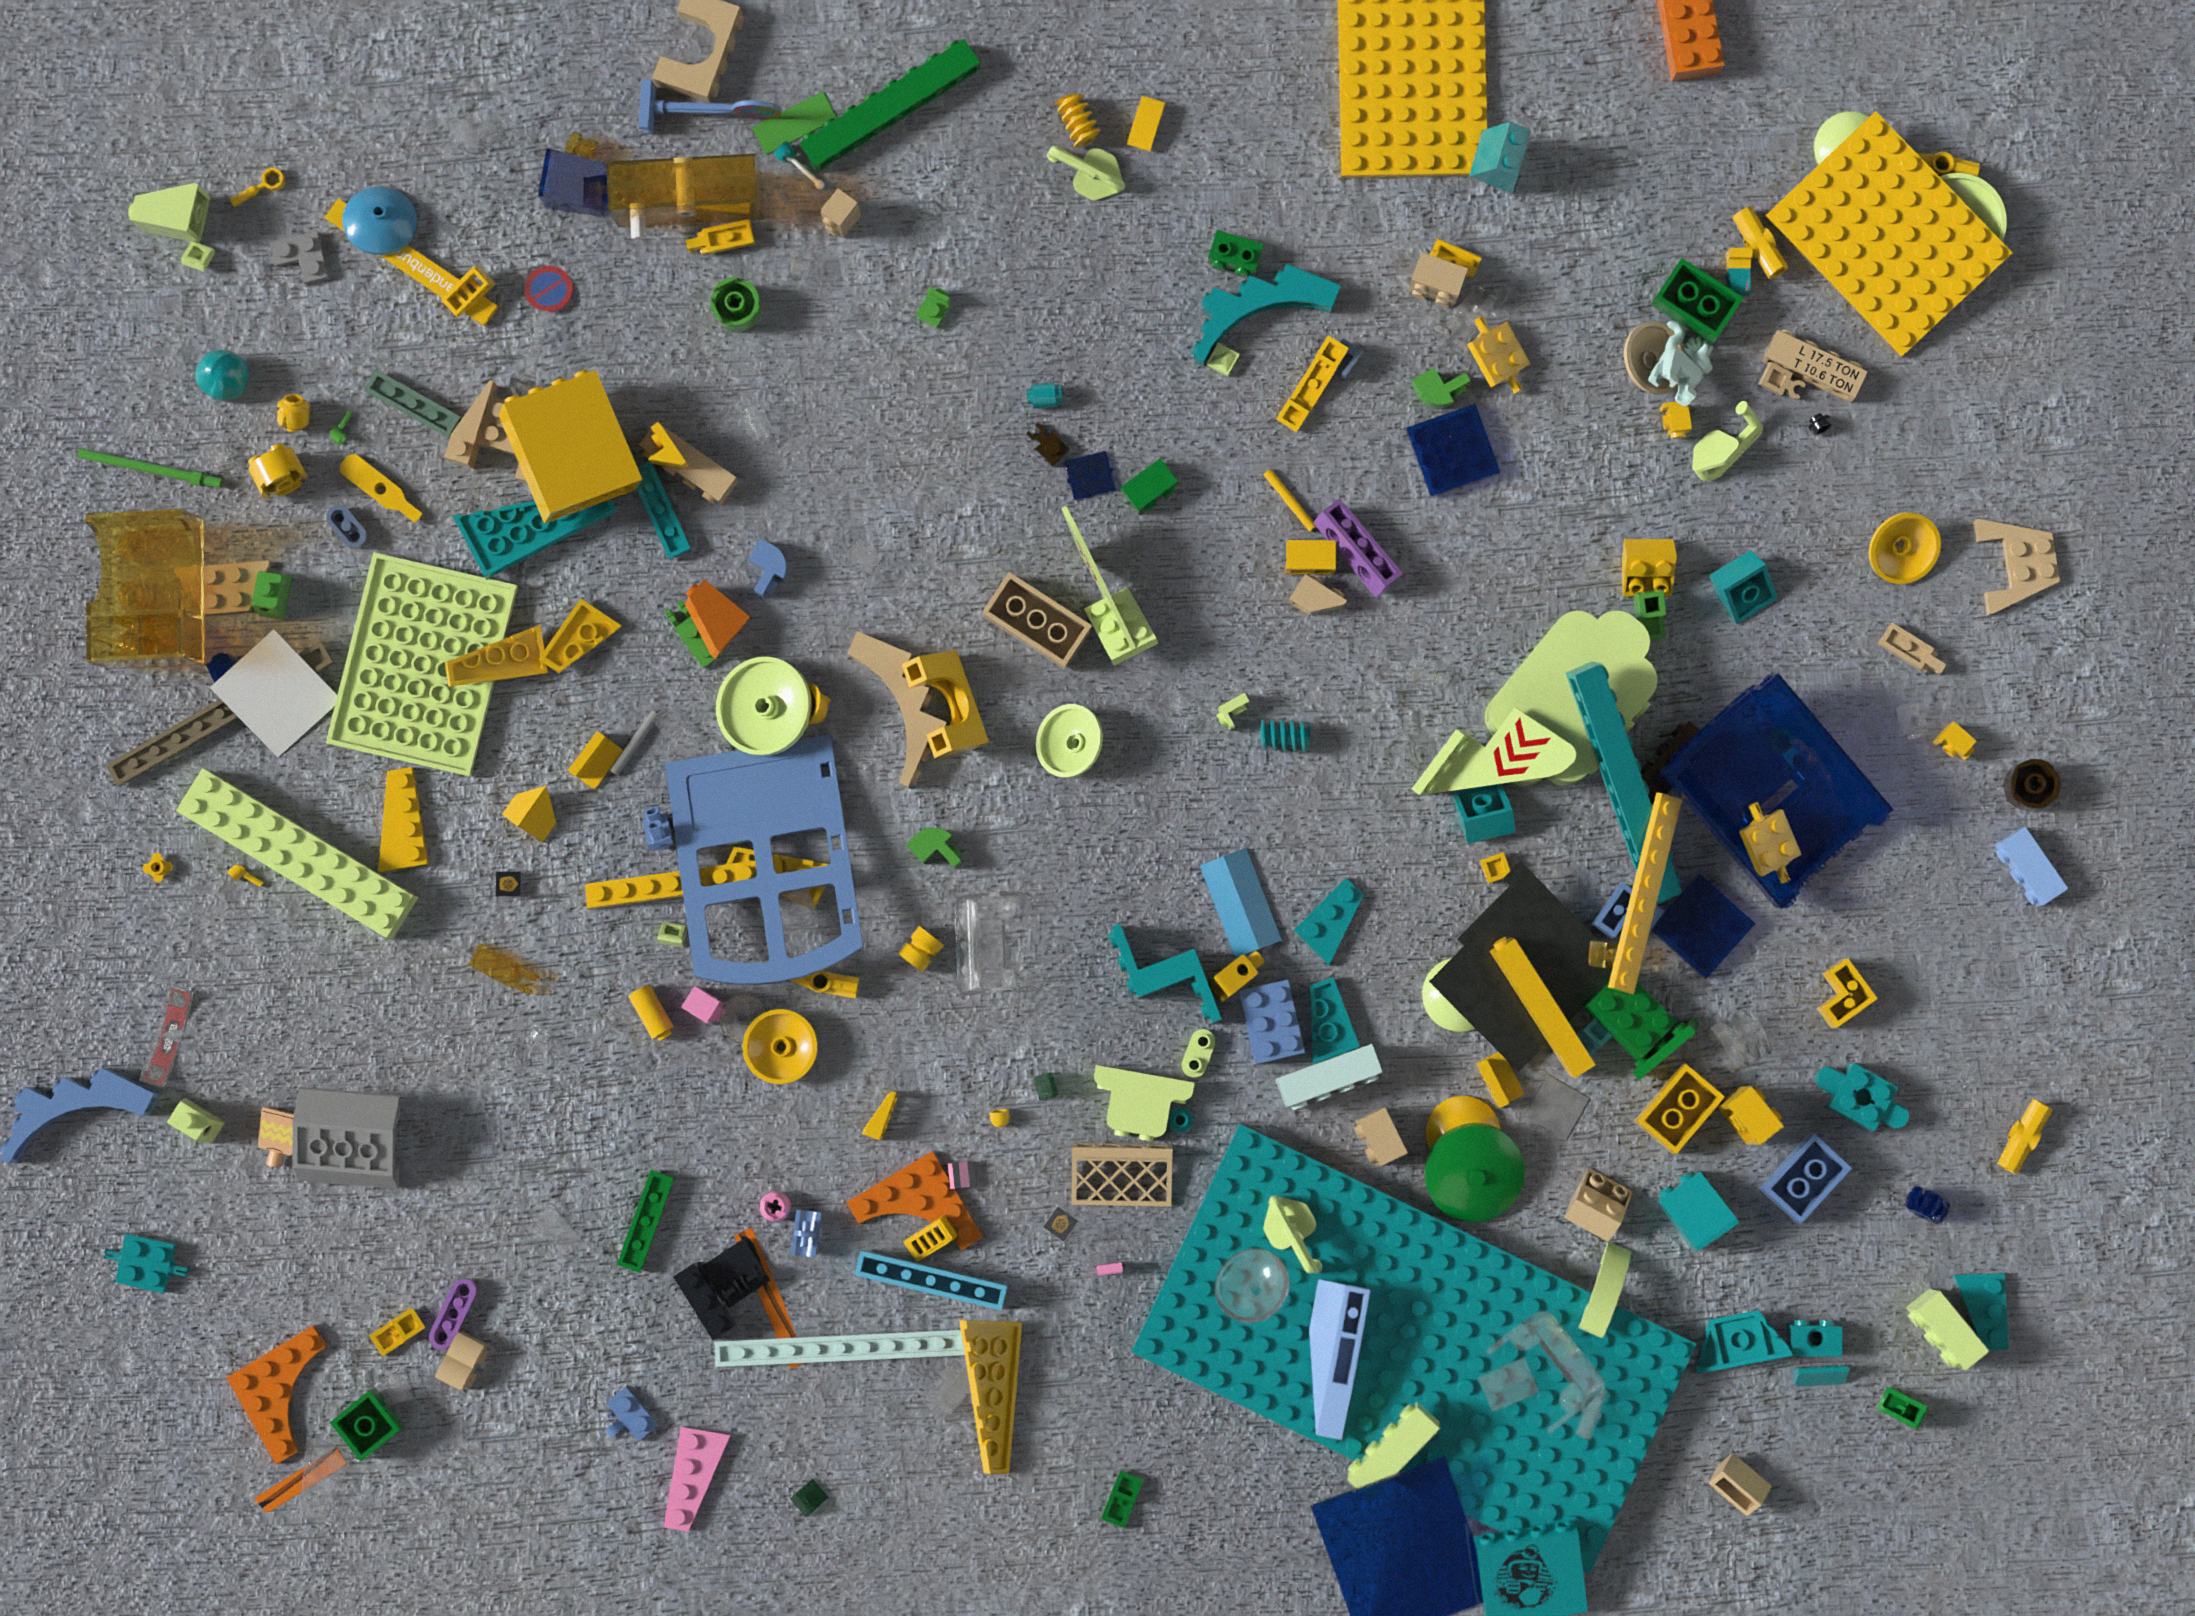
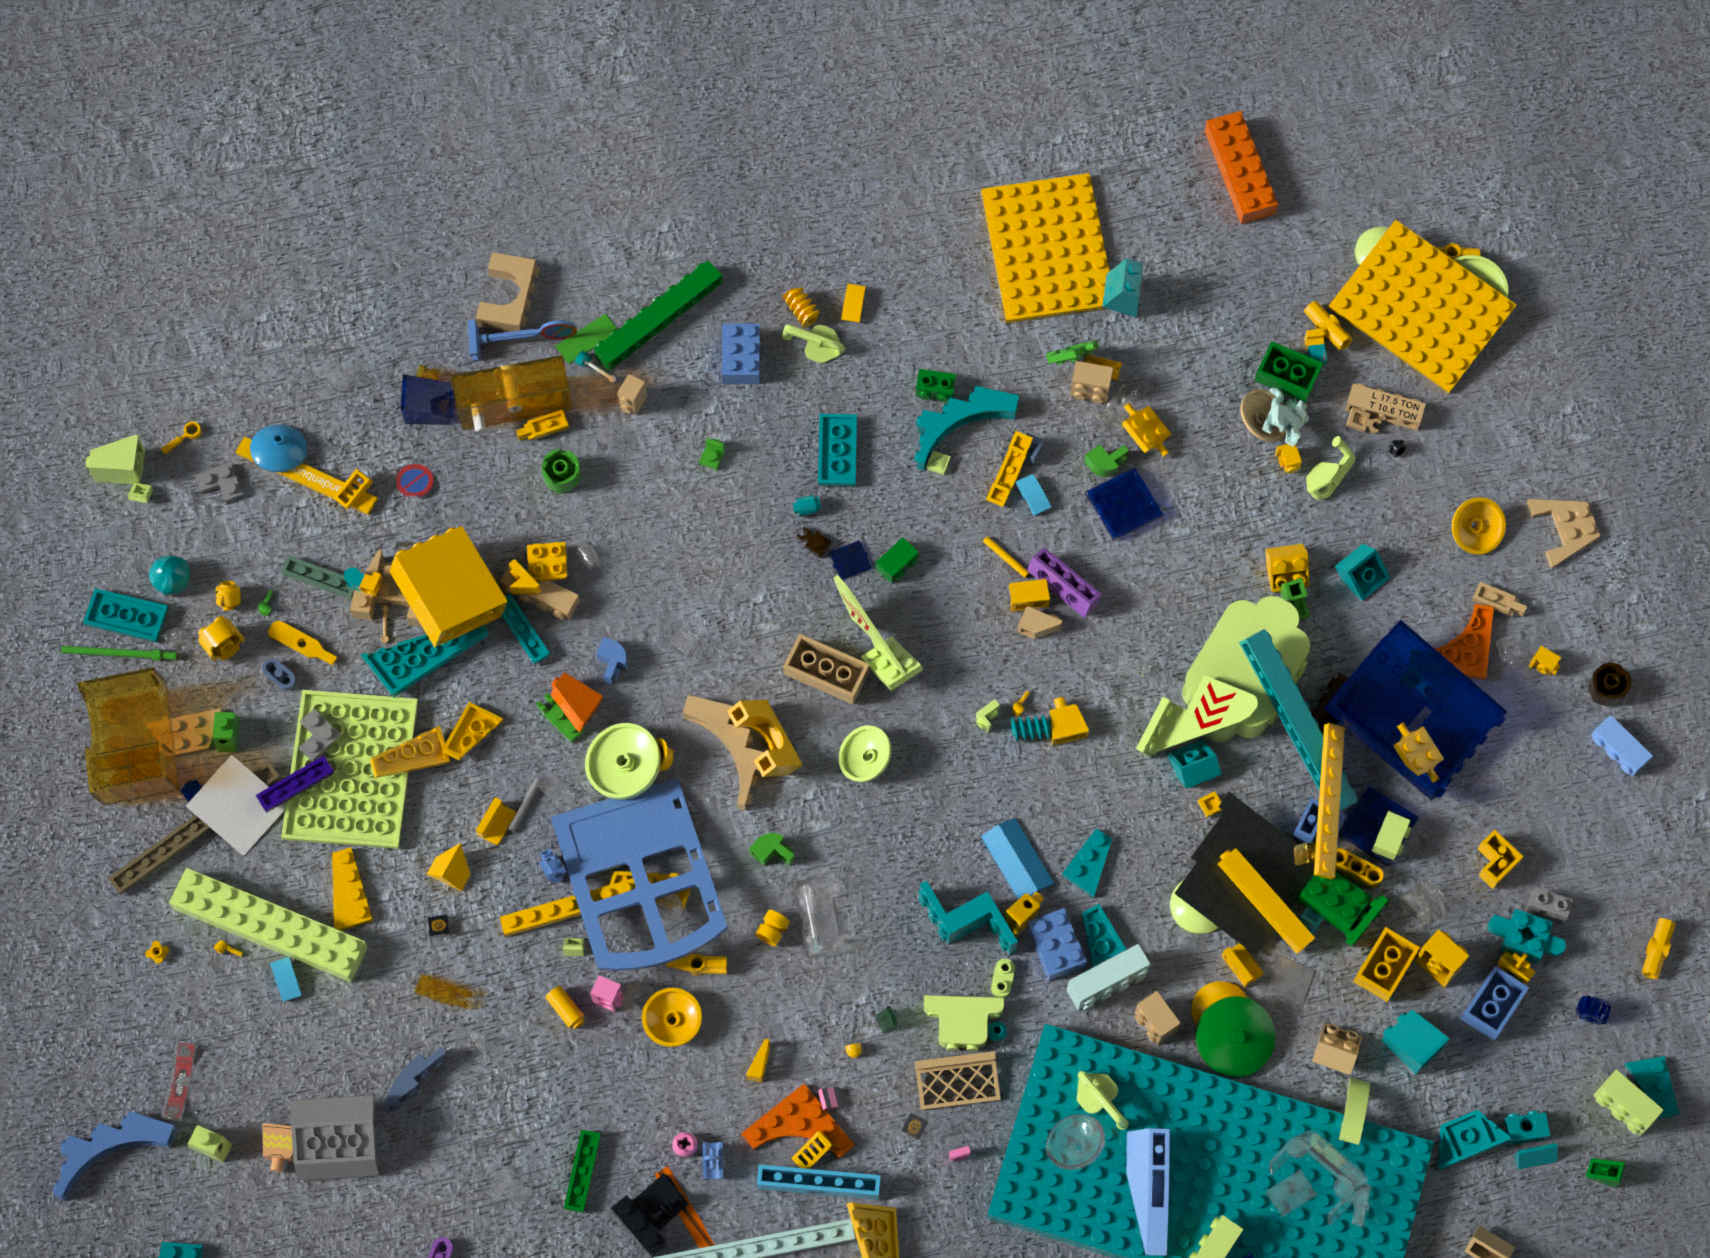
camera: 15 degrees left, 15 degrees down
none -> teal plate [83,588,169,643]
none -> dark purple plate [256,755,334,813]
none -> medium azure slope [270,957,302,1002]
none -> light grey plate [299,709,341,762]
none -> leg [344,567,383,597]
none -> tan hinge [381,605,389,644]
none -> sand blue slope [384,1047,448,1113]
none -> yellow bracket [527,542,567,581]
none -> medium blue brick [722,324,760,384]
none -> teal plate [818,413,857,487]
none -> yellow hand [1012,691,1030,717]
none -> medium azure slope [1016,474,1051,516]
none -> bright green plate [1046,340,1099,365]
none -> yellow torso [1049,697,1089,746]
none -> yellow beam [1335,848,1383,889]
none -> yellowish green brick [1372,811,1411,860]
none -> orange plate [1408,604,1494,680]
none -> yellow hips [1498,950,1536,984]
none -> light grey brick [1526,887,1573,924]

